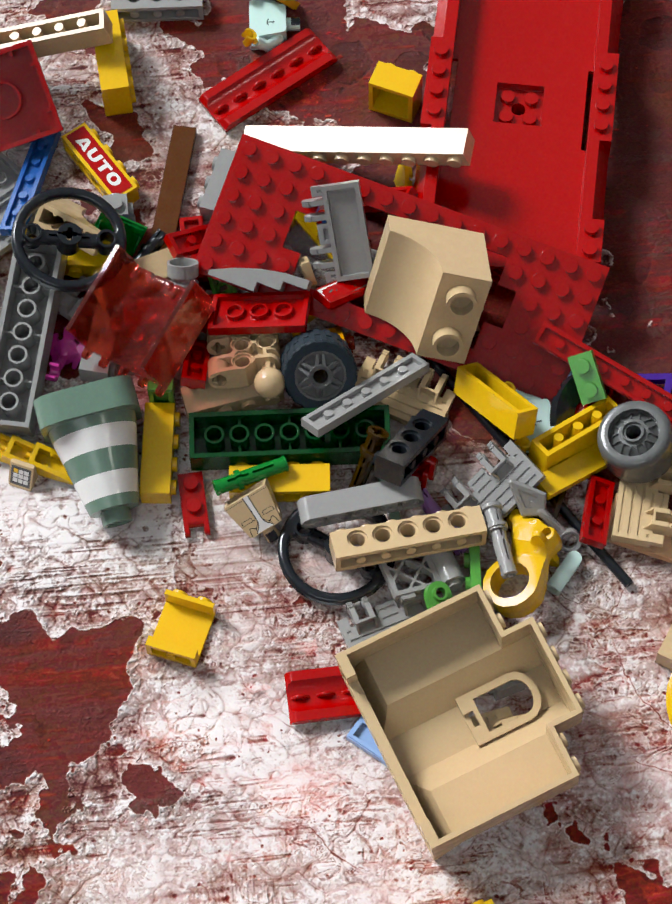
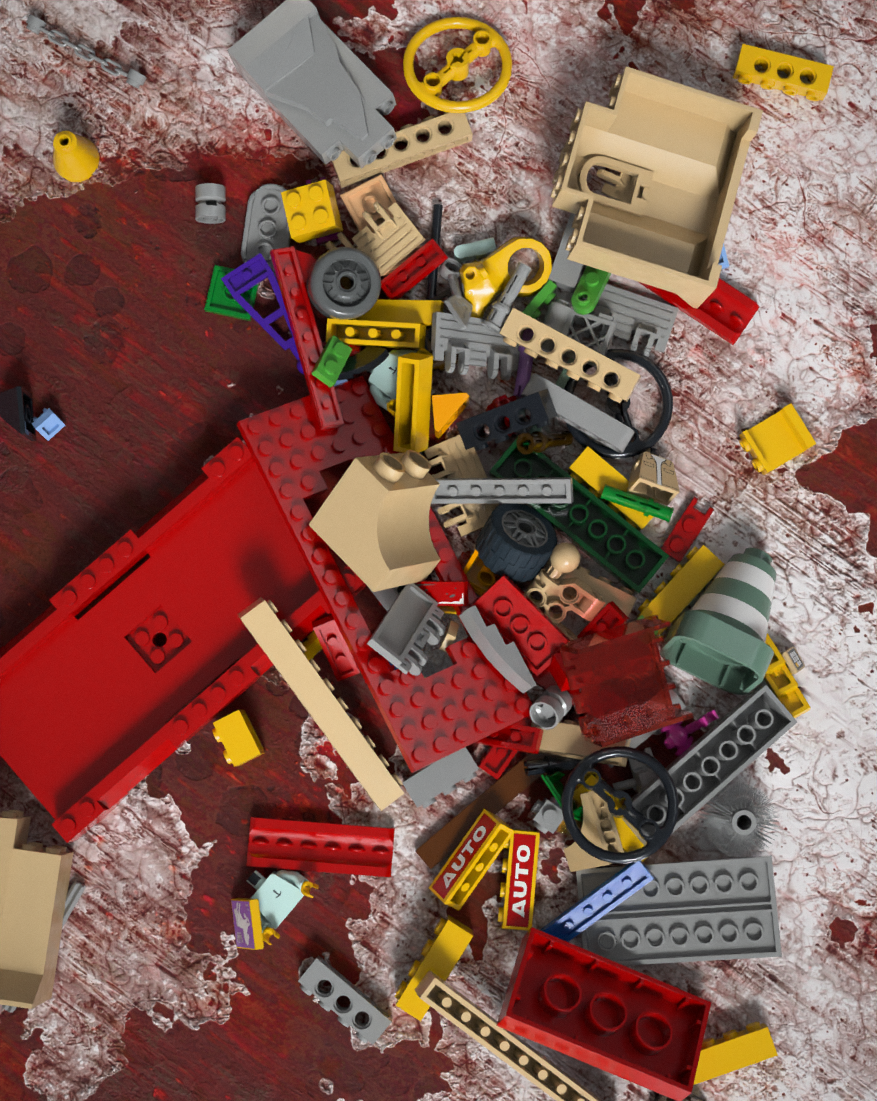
camera: 135 degrees left, 20 degrees up
none -> yellow brick [429,809,515,911]
none -> light orange slope [432,393,469,439]

